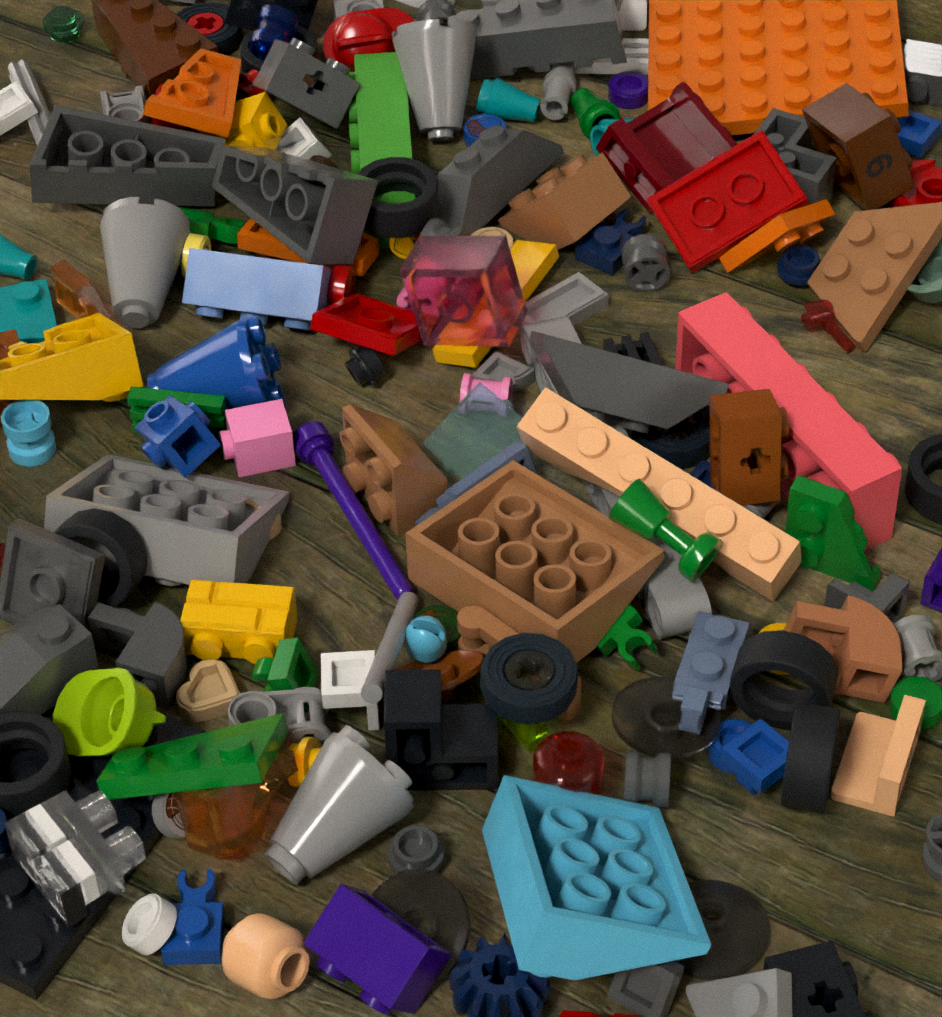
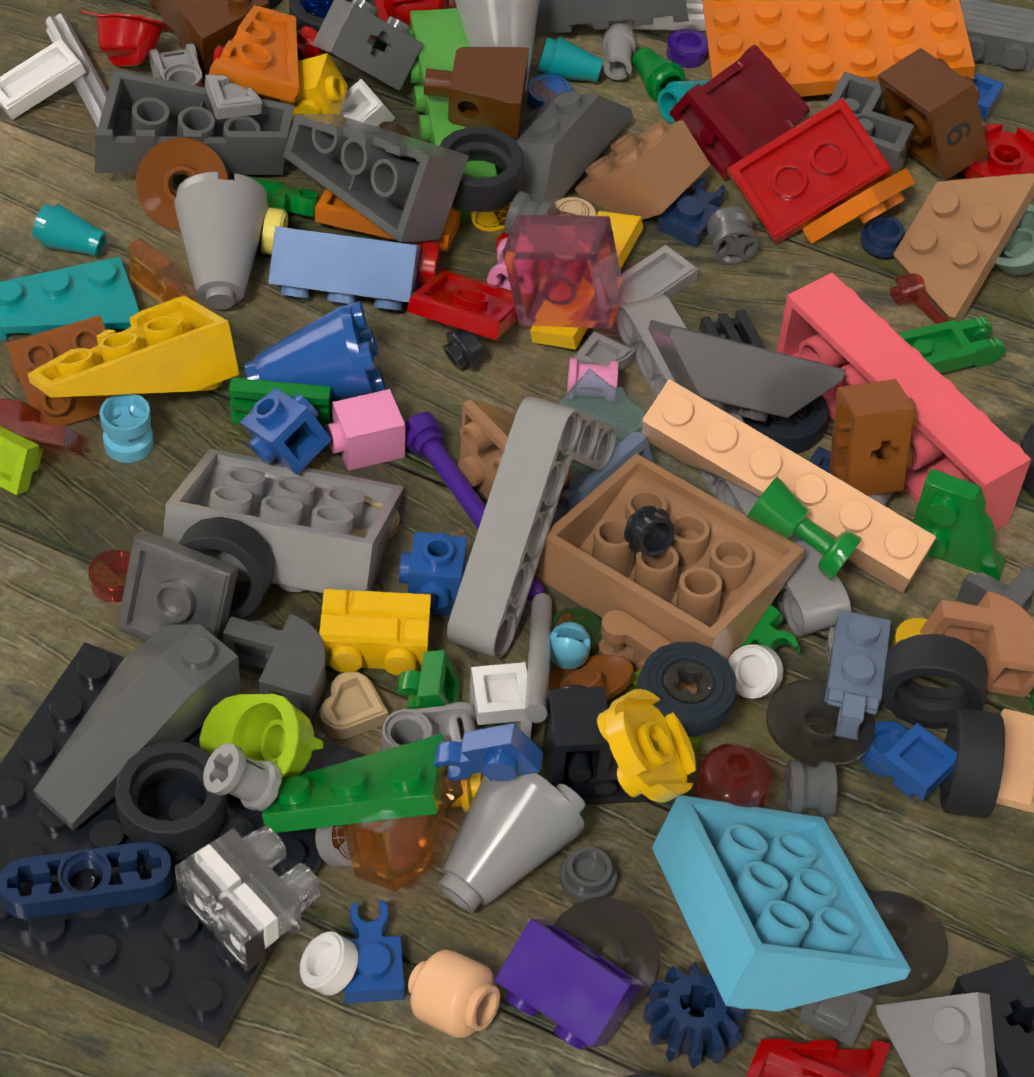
camera: 10 degrees left, 5 degrees up
none -> red piece [80,10,170,67]
none -> dark orange dish [135,137,228,230]
none -> light grey bush [203,743,282,811]
none -> light grey tile [205,75,262,120]
none -> blue brick [399,532,469,616]
none -> reddish brown torso [424,47,529,138]
none -> blue plate [434,723,543,781]
none -> light grey beam [447,396,616,659]
none -> yellow plate [597,689,696,803]
none -> black plate [624,505,675,557]
none -> white tile [728,644,783,698]
none -> green hinge [897,317,1006,373]

